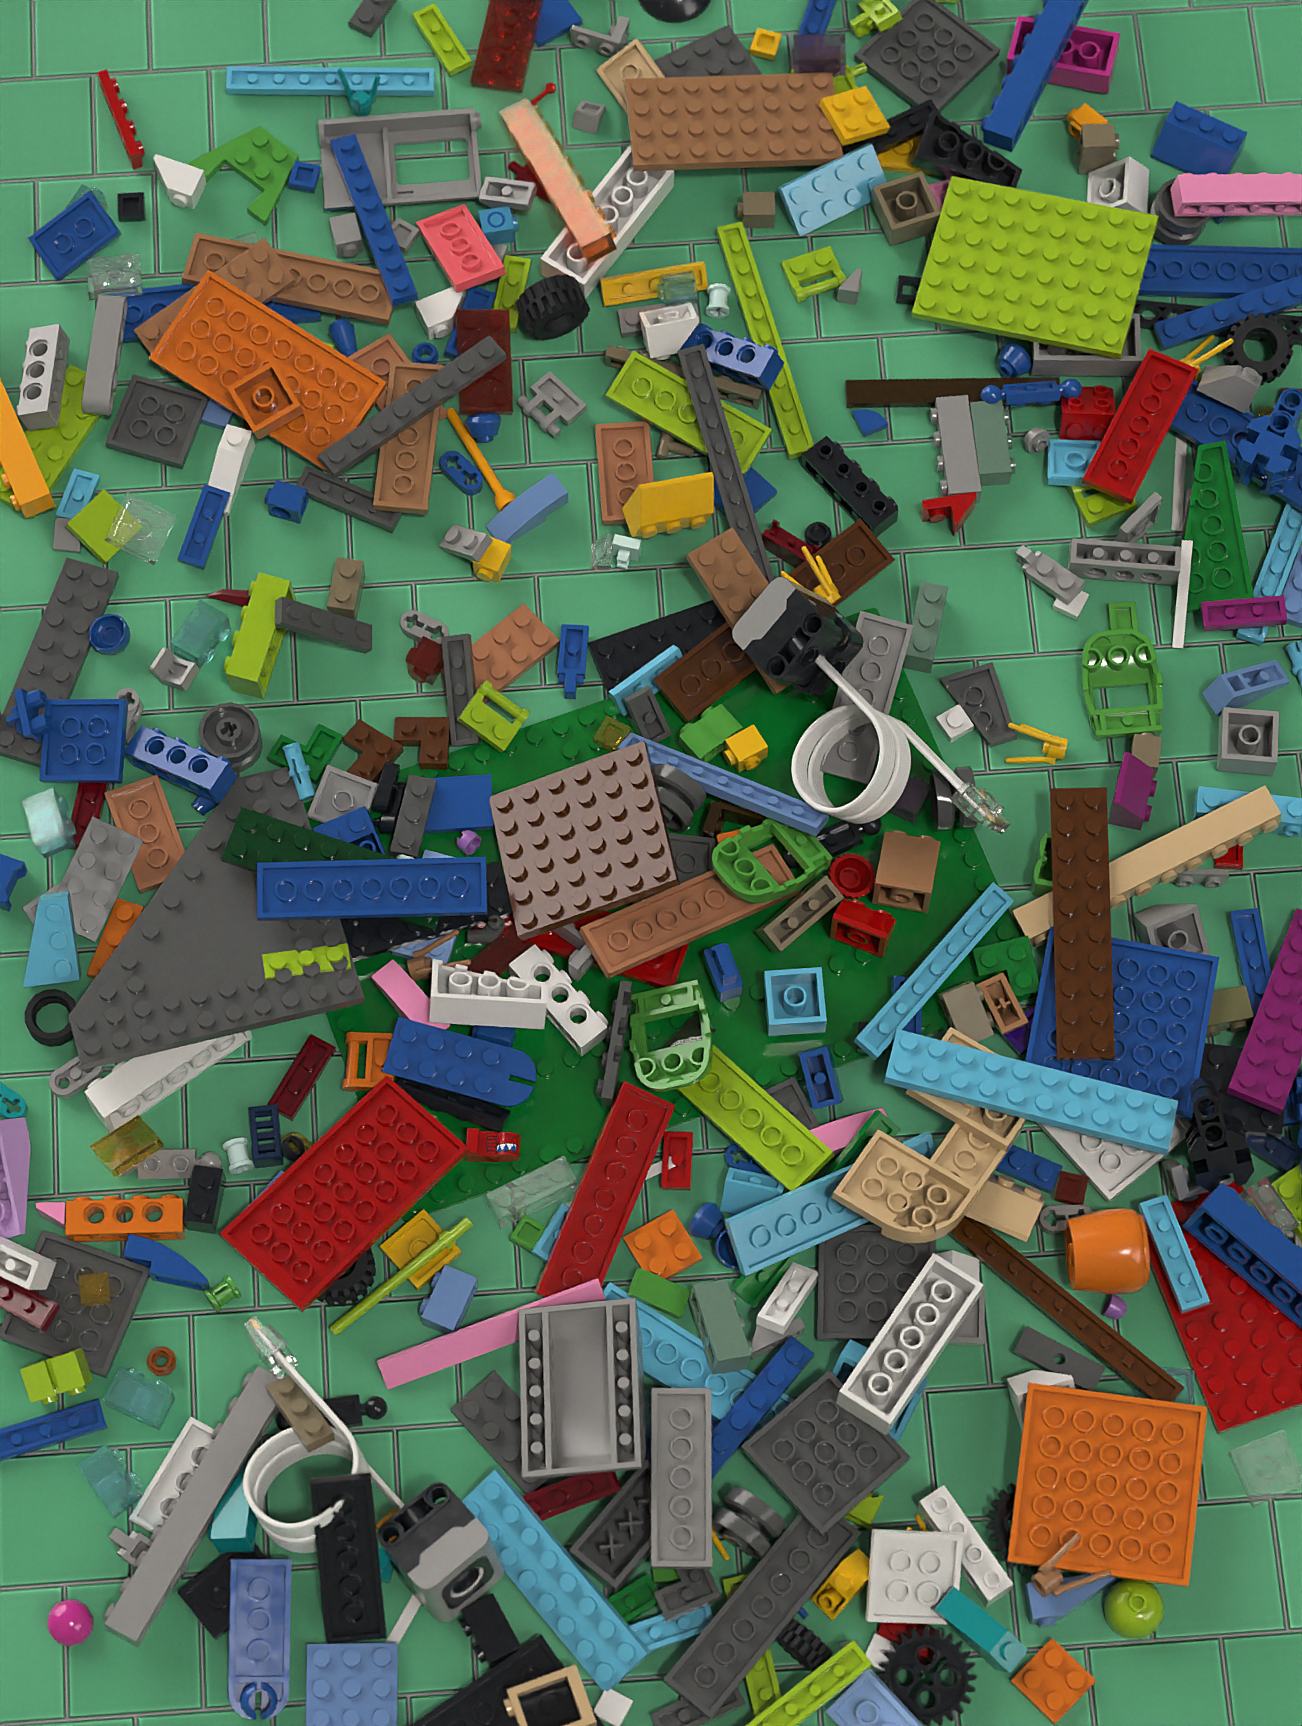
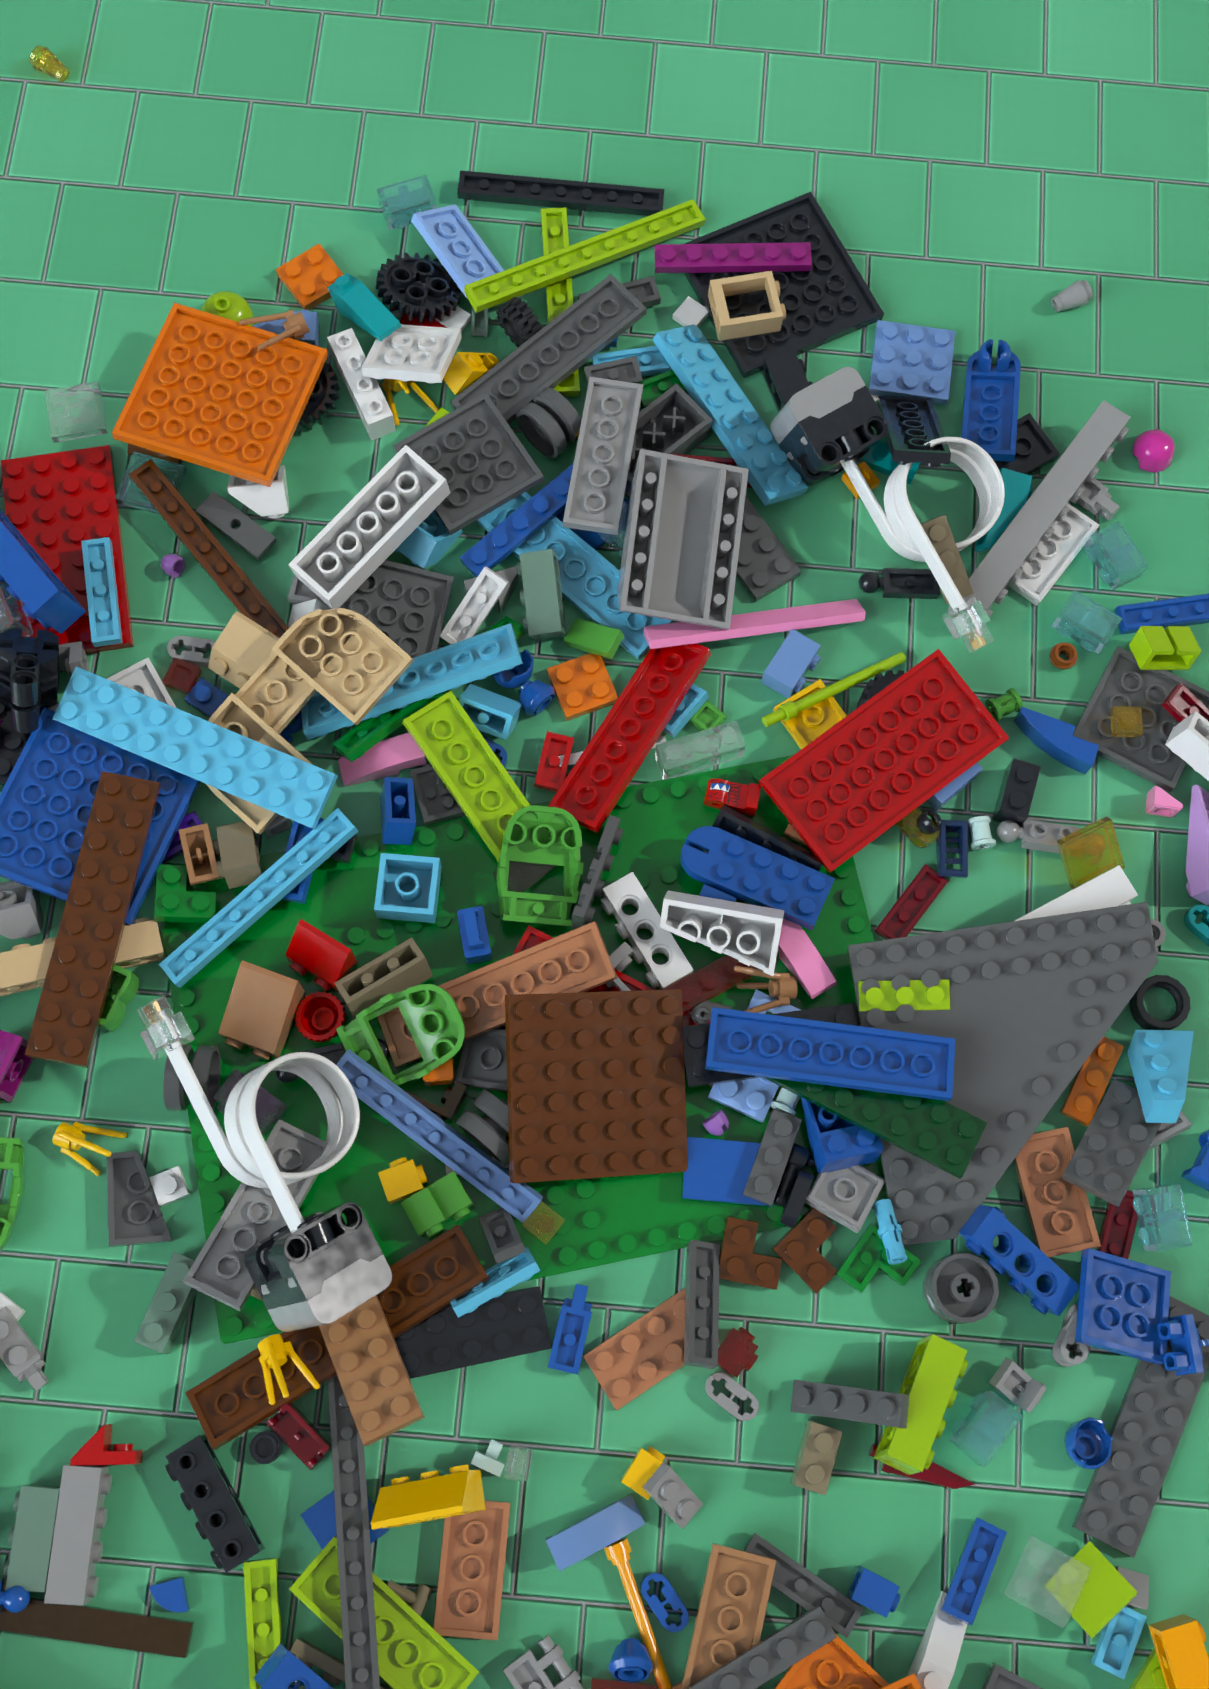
camera: 175 degrees left, 5 degrees up
orange brick [65,1195,186,1243] -> none
orange plate [342,1032,395,1092] -> none
lime plate [457,679,530,753] -> none
orange piece [1064,1208,1150,1295] -> none

